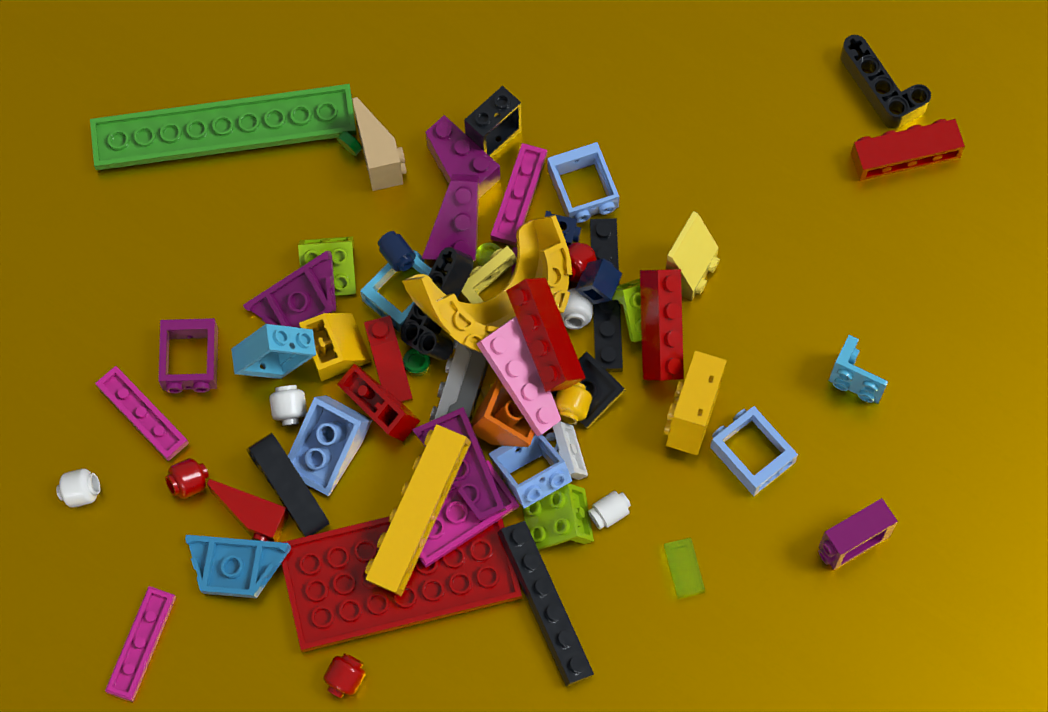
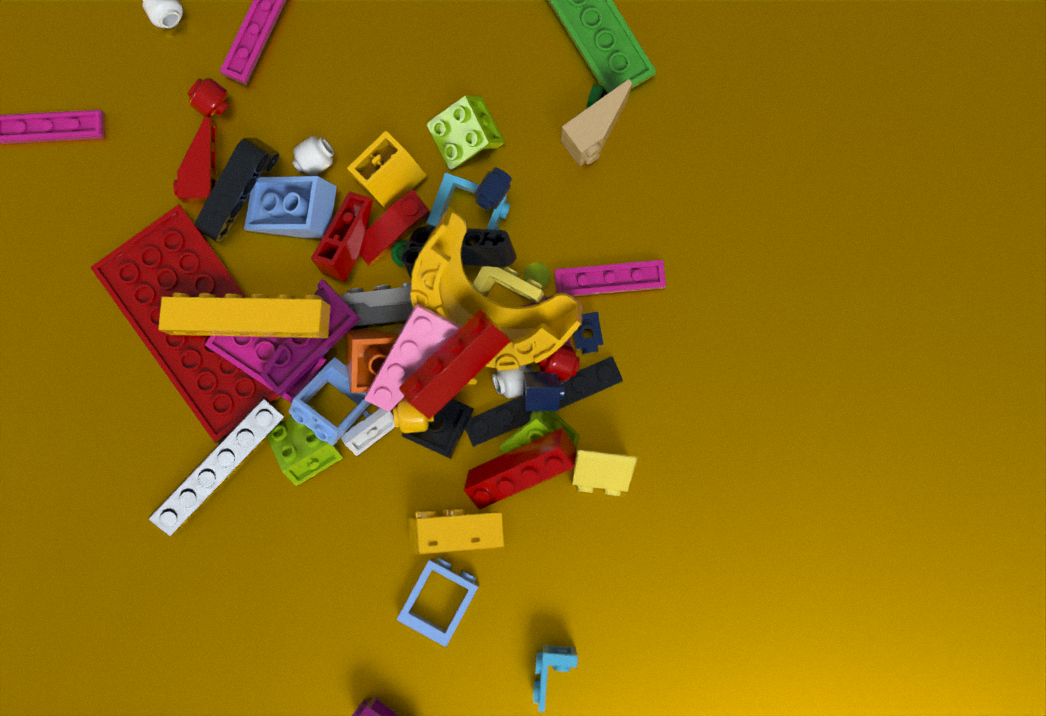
camera: 70 degrees right, 15 degrees up
magenta window [159,318,218,393] -> none
dark azure wing [185,535,291,598] -> none
medium azure window [231,324,316,379] -> none
magenta wing [243,251,336,328] -> none
red head [323,653,366,698] -> none
magenta wedge [422,174,479,261] -> none
magenta wedge [425,115,501,198] -> none
black window [464,86,522,158] -> none
light blue window [547,142,619,223] -> none
white brick [588,490,631,529] -> none
clear neon green tile [664,538,705,599] -> none
black beam [841,35,931,129] -> none
red brick [851,119,965,181] -> none

